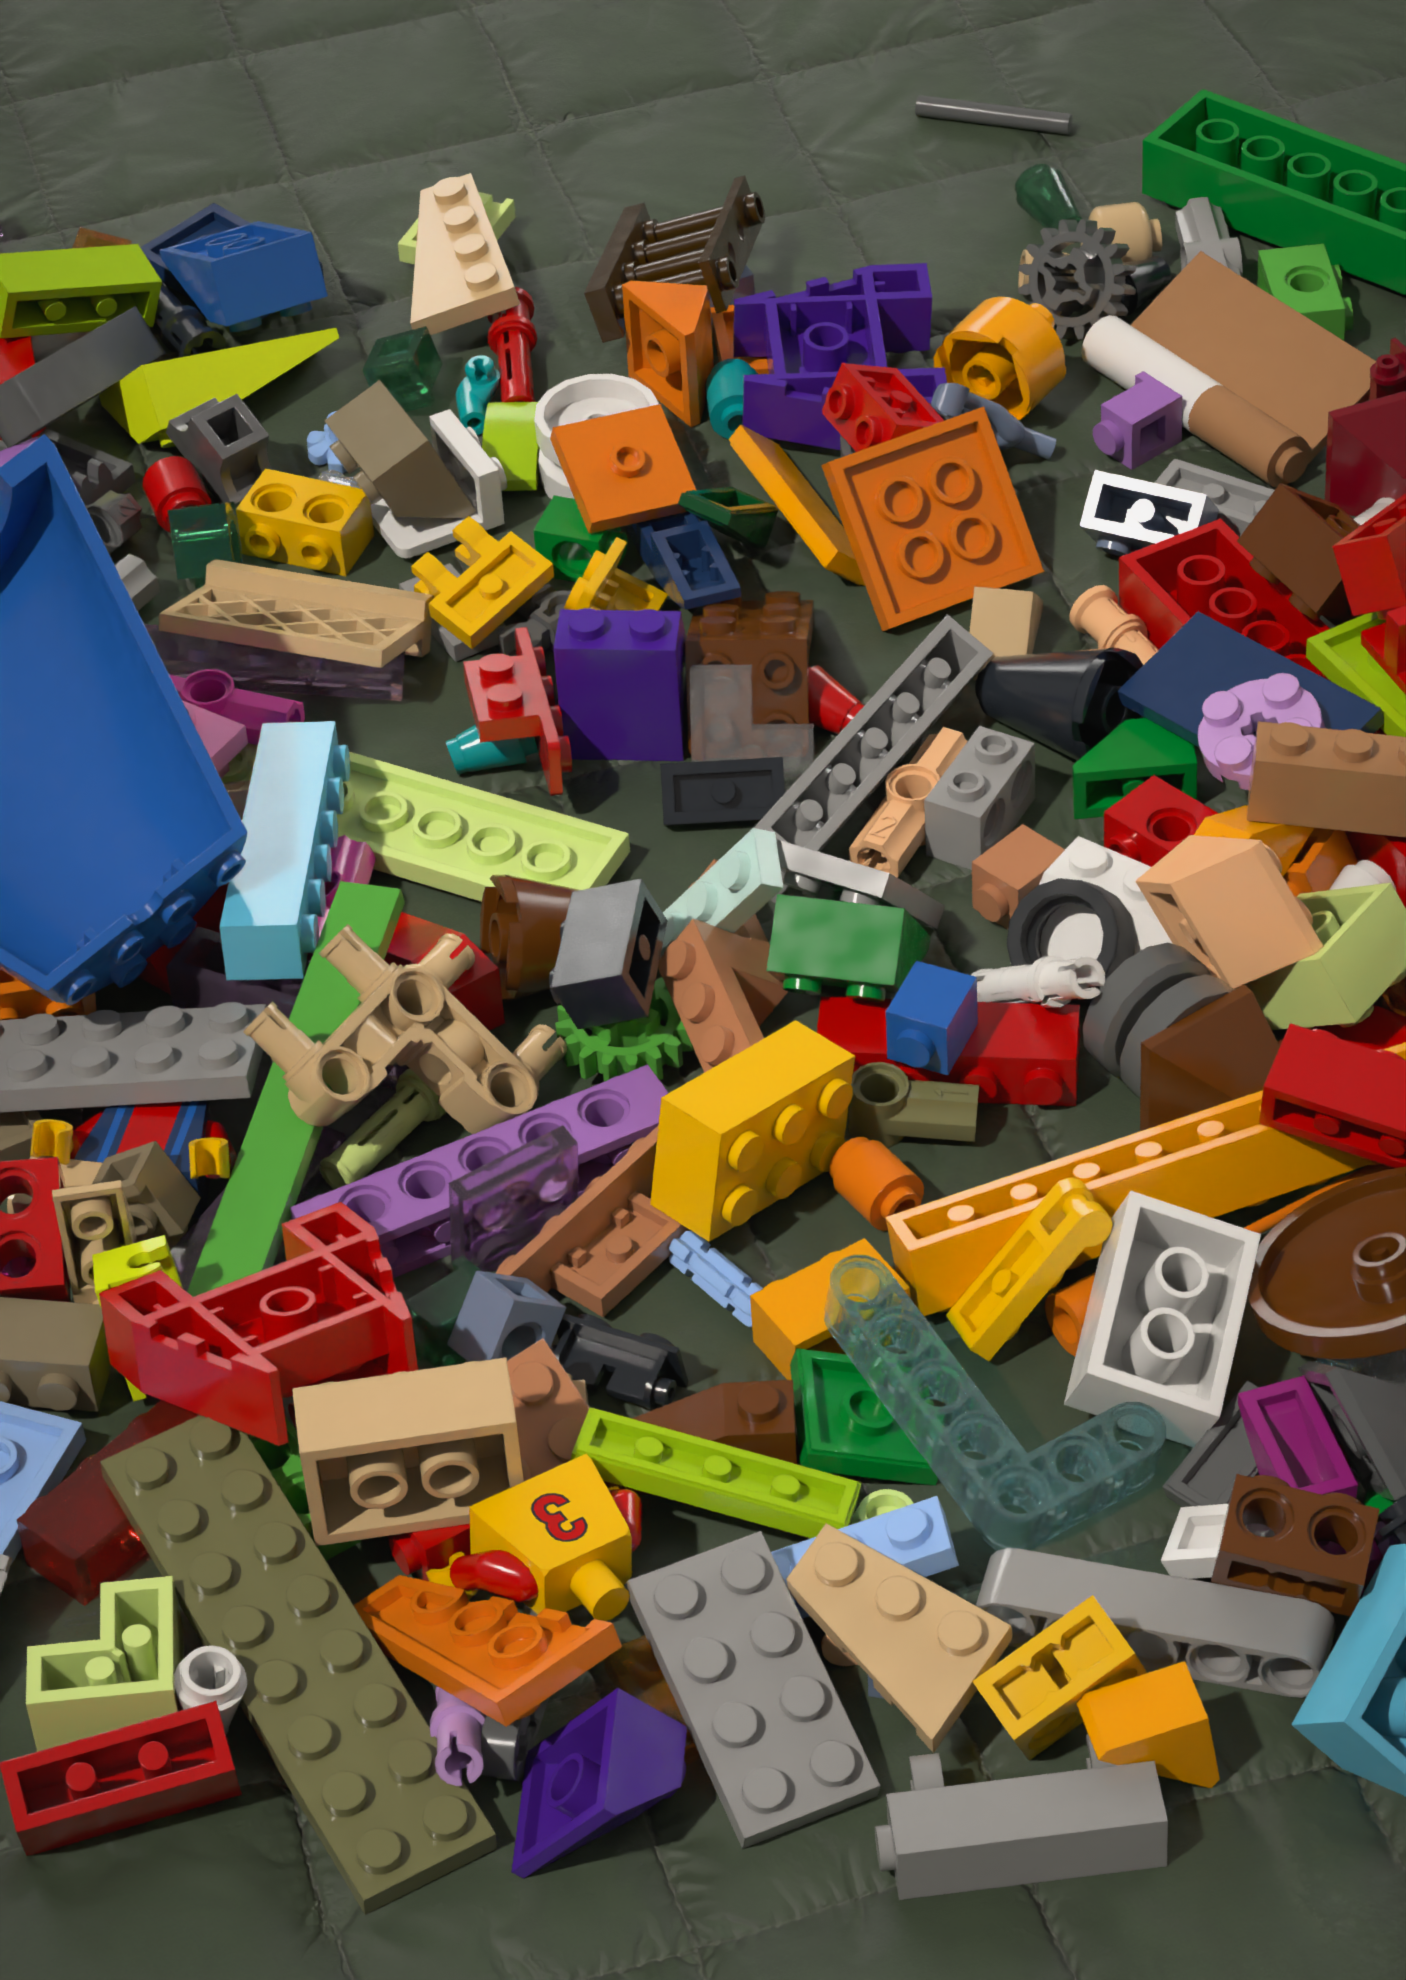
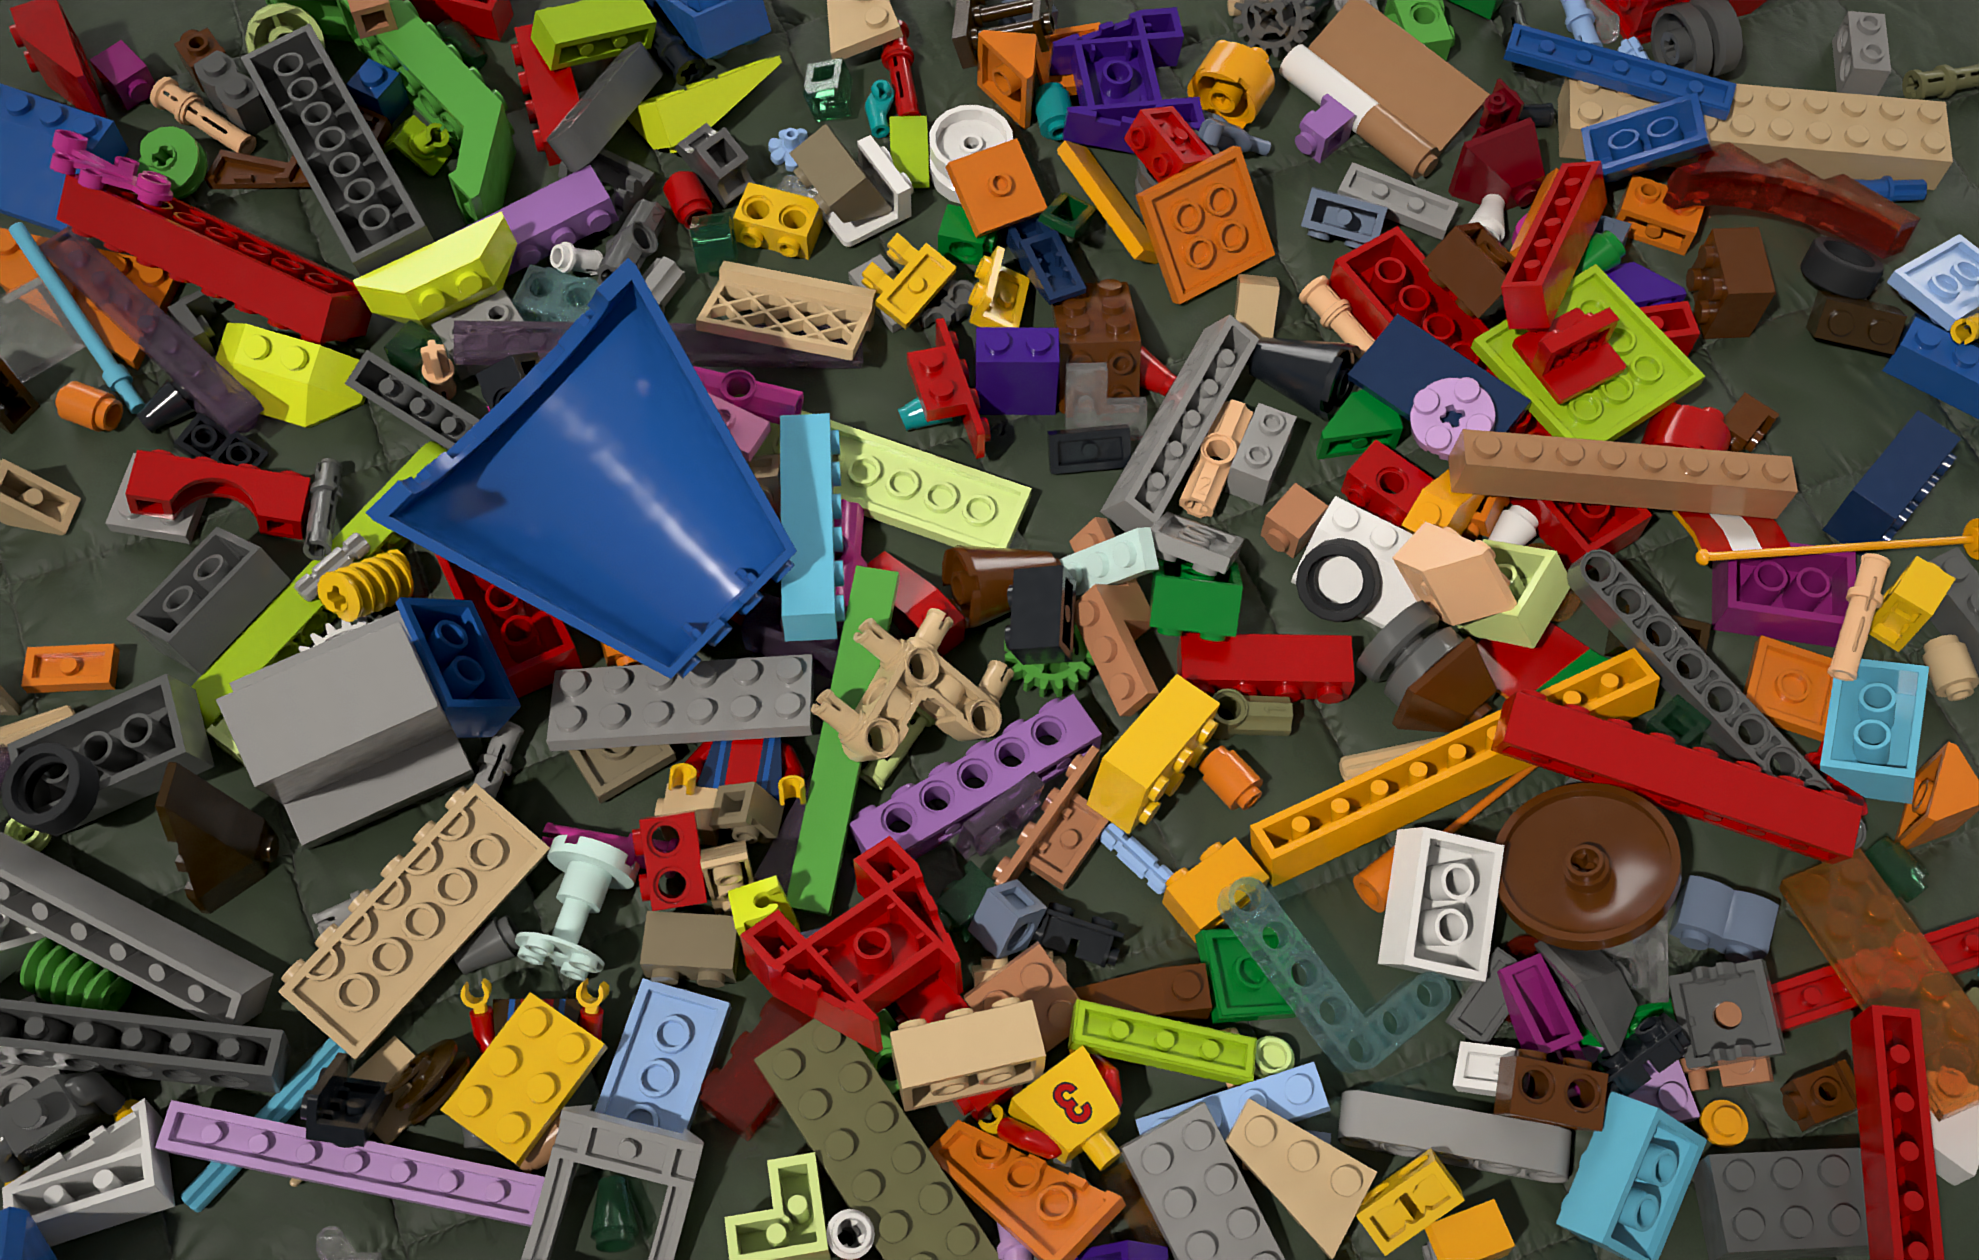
camera: 10 degrees left, 20 degrees up
blue brick [886,961,978,1075] -> none
yellow plate [946,1178,1113,1361] -> none
white pin [971,956,1105,1008] -> none

